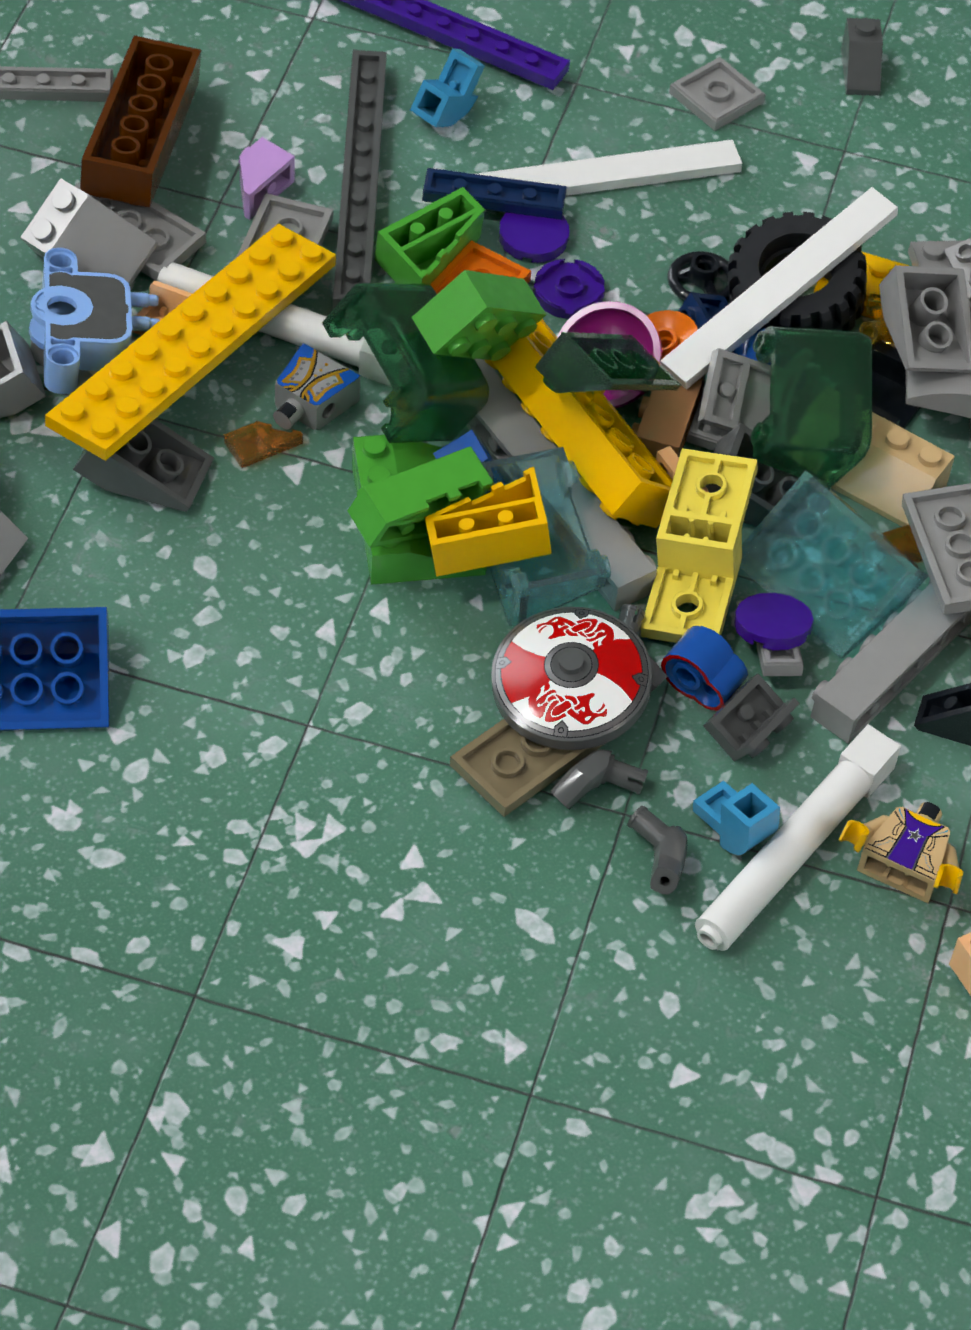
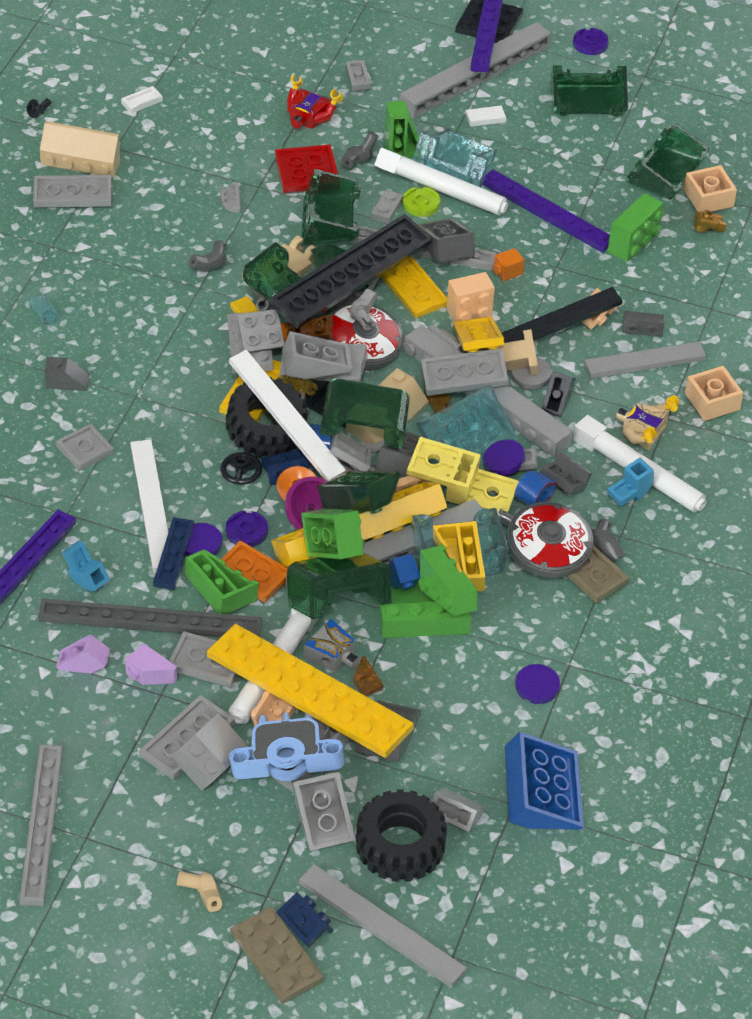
camera: 85 degrees left, 5 degrees down
reddish brown brick [80,35,201,208] -> none
dark grey arm [627,806,688,895] -> none
none -> lavender slope [56,634,110,674]
none -> dark purple tile [515,664,560,704]

